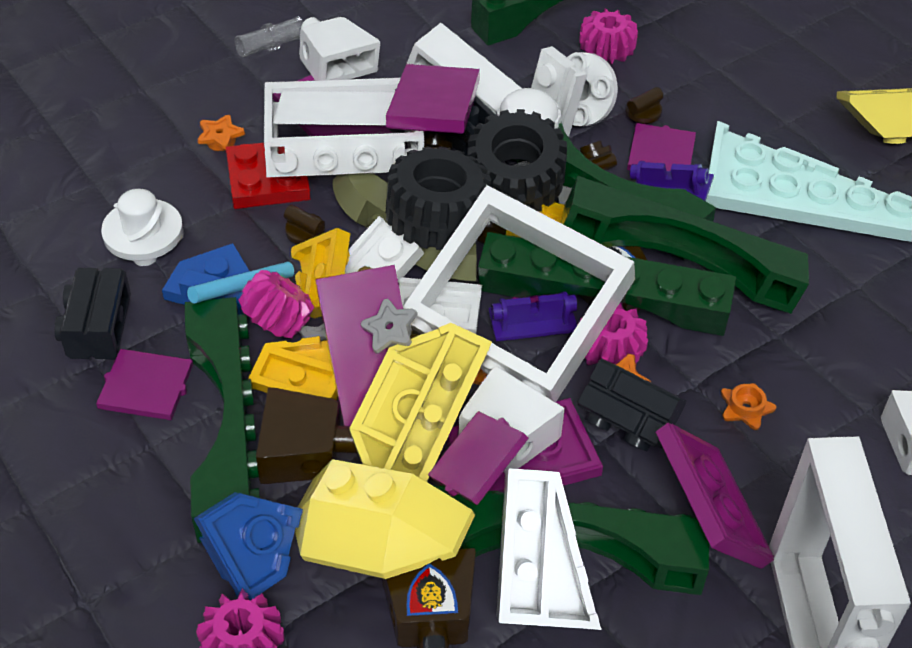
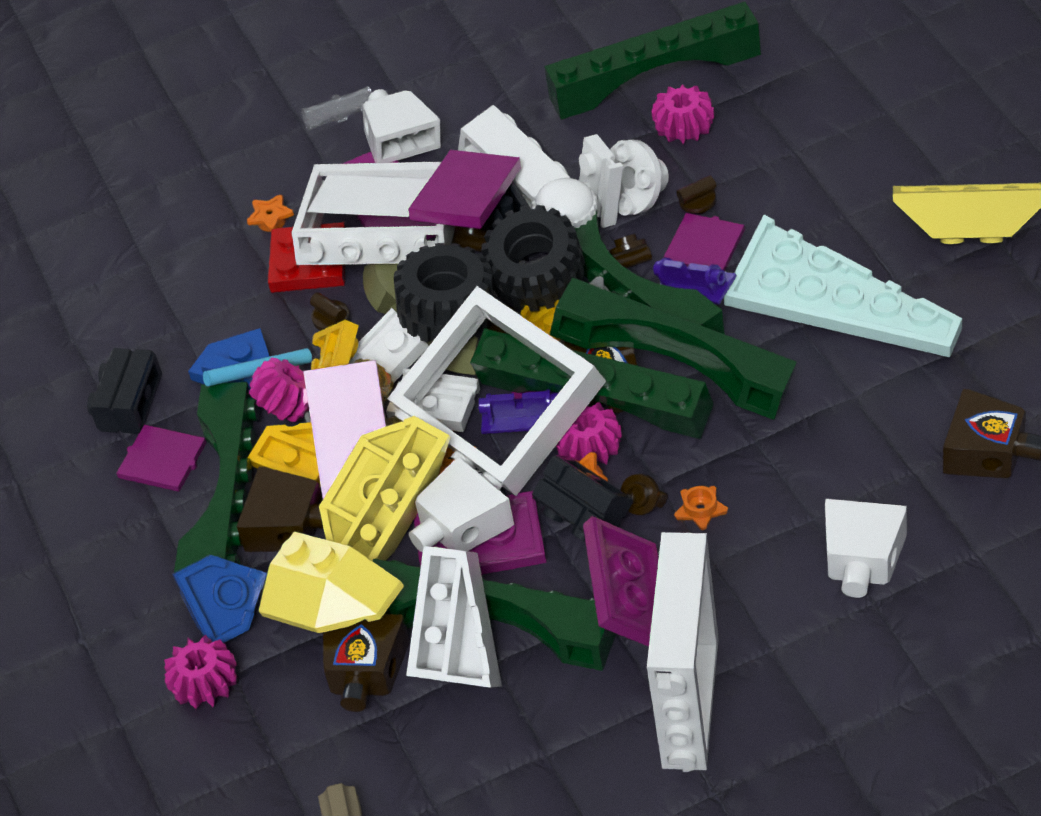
camera: 20 degrees right, 0 degrees up
white plate [101,189,184,266] -> none
light grey plate [361,299,418,353] -> none
magenta piece [428,411,529,505] -> none
none -> dark brown plate [620,473,668,515]

